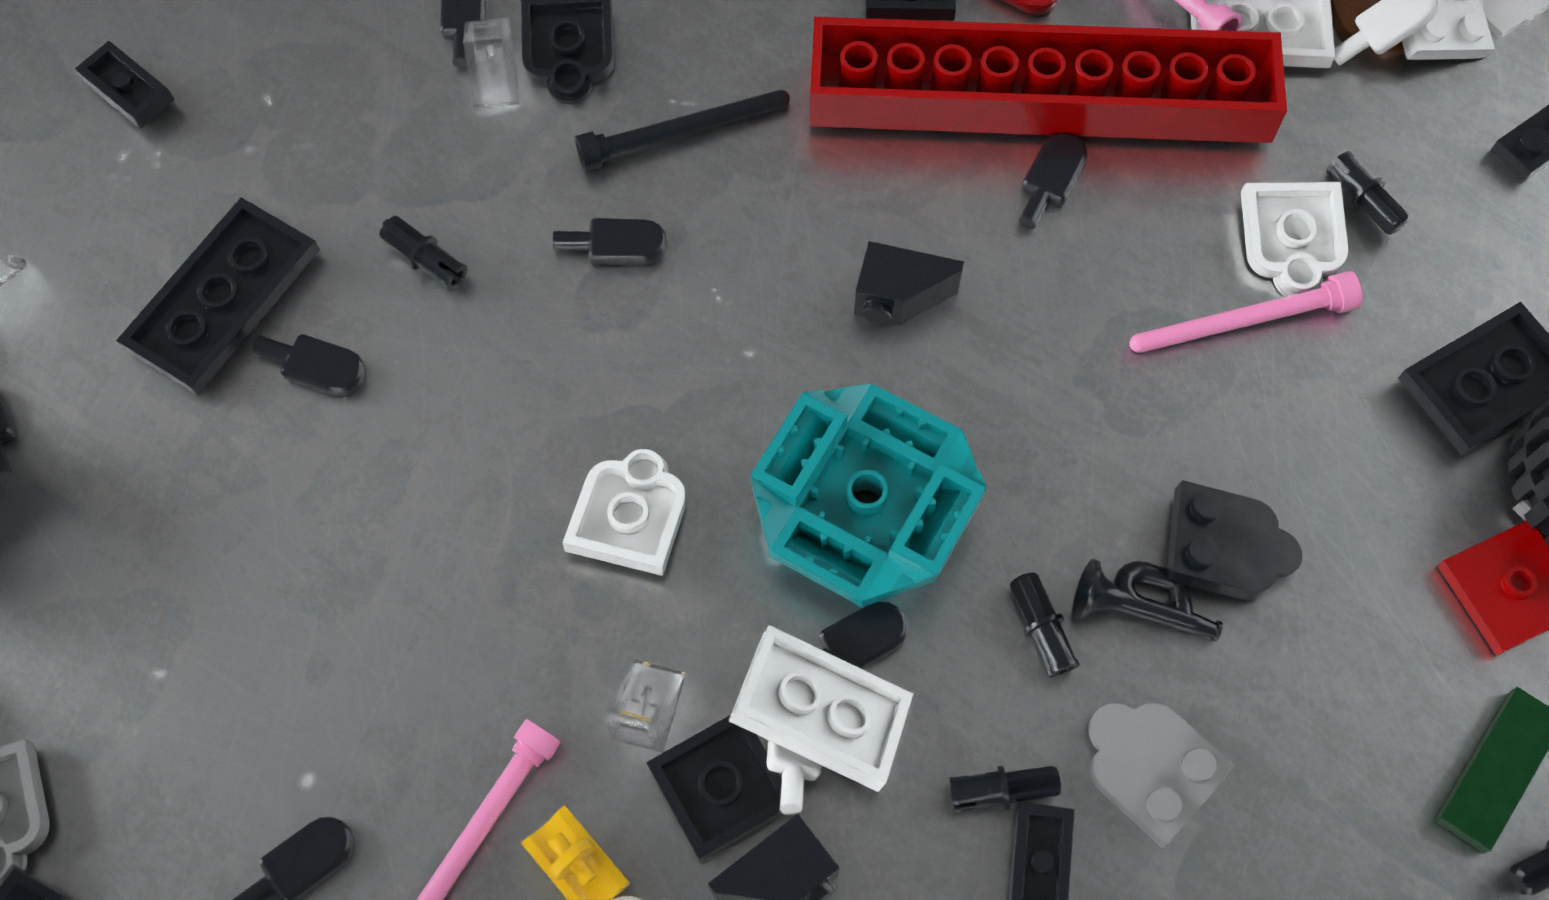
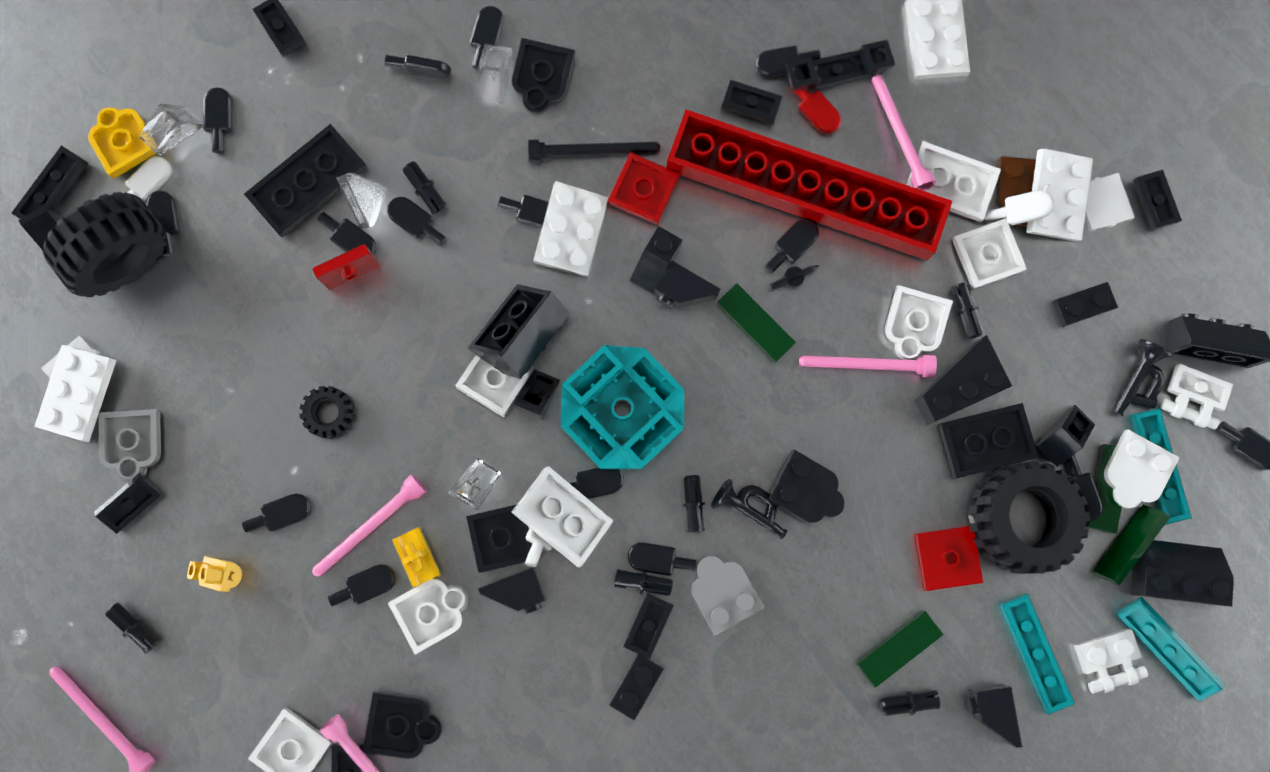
camera: 10 degrees right, 15 degrees up
none -> black piece [203,87,232,153]
none -> black tyre [299,386,356,439]
none -> red plate [312,244,380,290]
none -> clear slope [336,172,386,229]
none -> black piece [384,55,451,79]
none -> black piece [387,197,446,246]
none -> black slope [468,284,570,379]
none -> black slope [514,369,560,420]
none -> white plate [533,181,609,278]
none -> red plate [607,152,681,226]
none -> black piece [628,543,697,576]
none -> black slope [630,226,683,295]
none -> dark green tile [716,283,796,363]
none -> black piece [770,265,819,290]
none -> black wedge [915,335,1012,425]
none -> white plate [952,218,1027,290]

